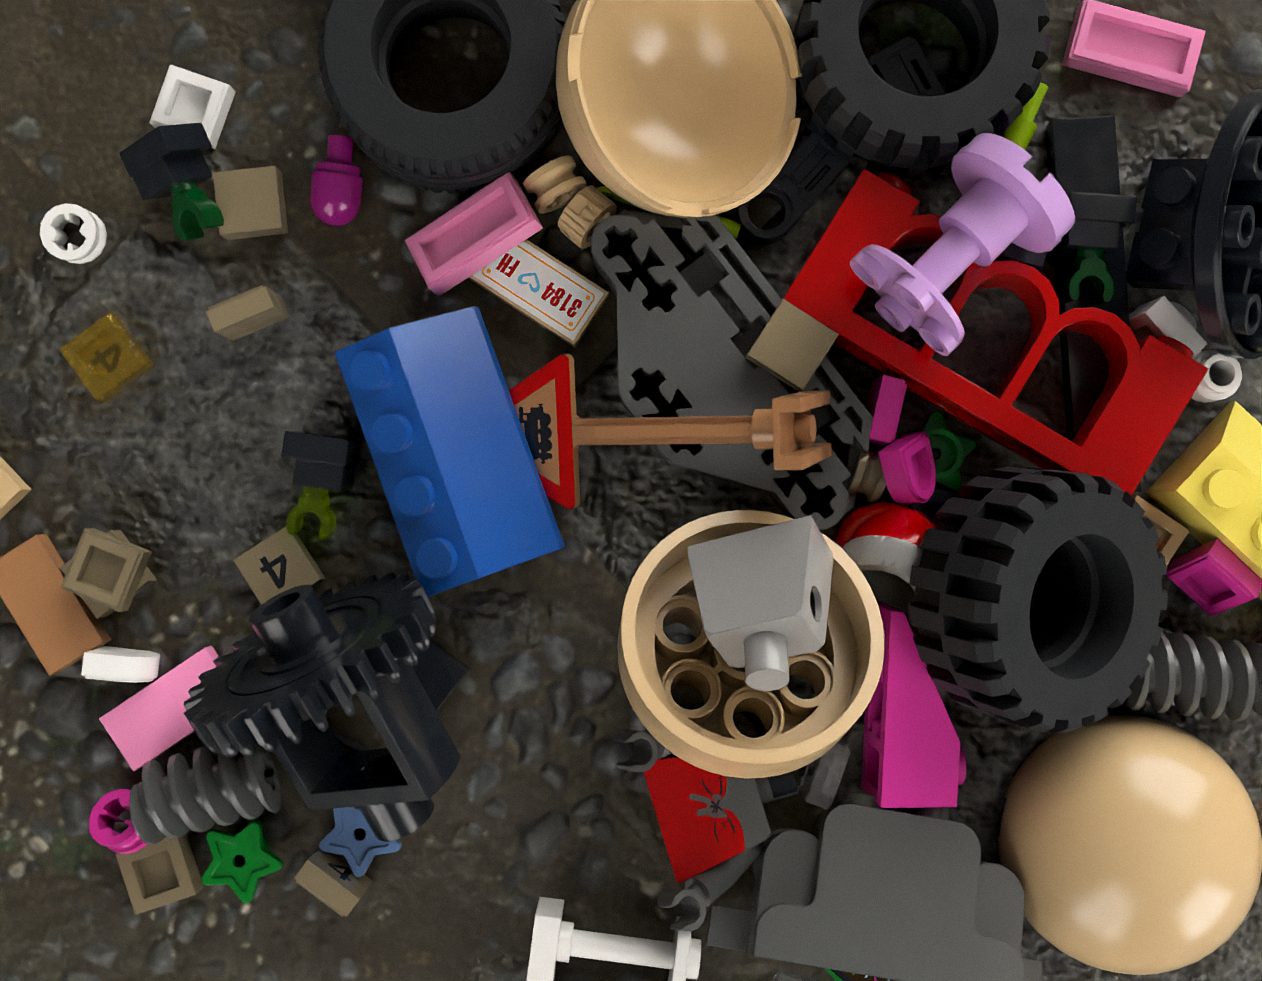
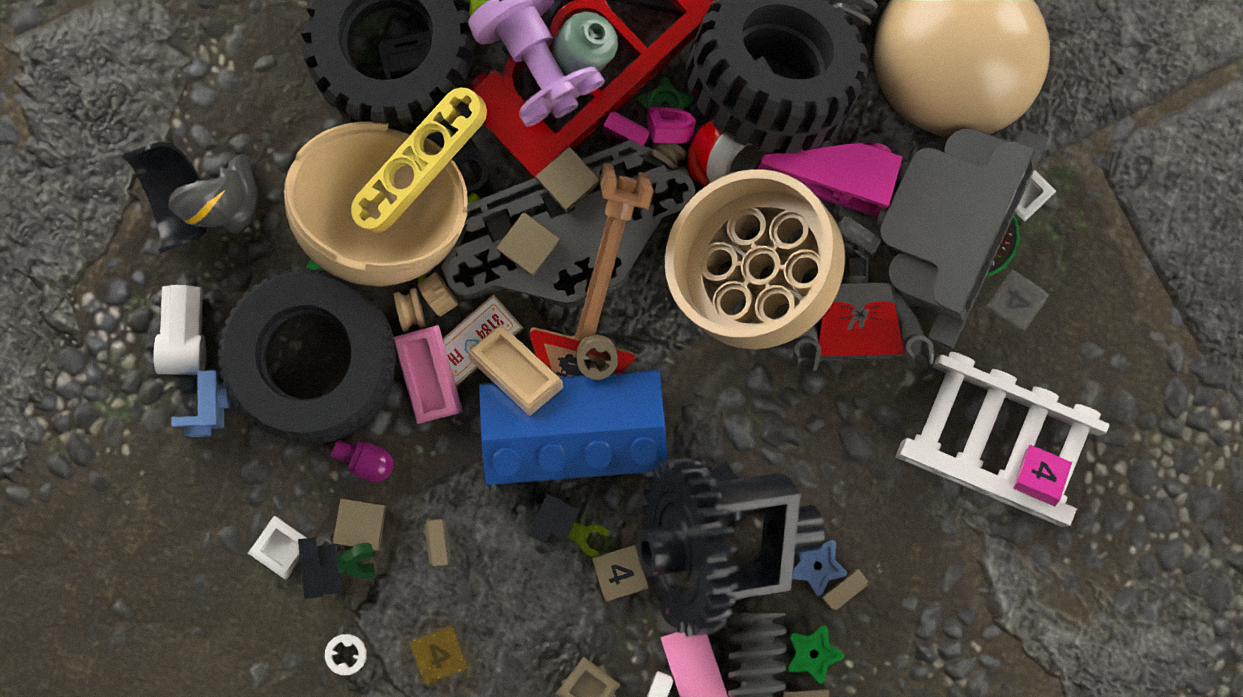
camera: 75 degrees left, 5 degrees down
light grey torso [688,515,833,691] -> none
none -> light yellow beam [351,87,487,233]
none -> tan tile [468,324,563,416]
none -> dark tan tile [496,212,560,277]
none -> sand green head [552,12,618,75]
none -> dark tan bush [576,335,618,380]

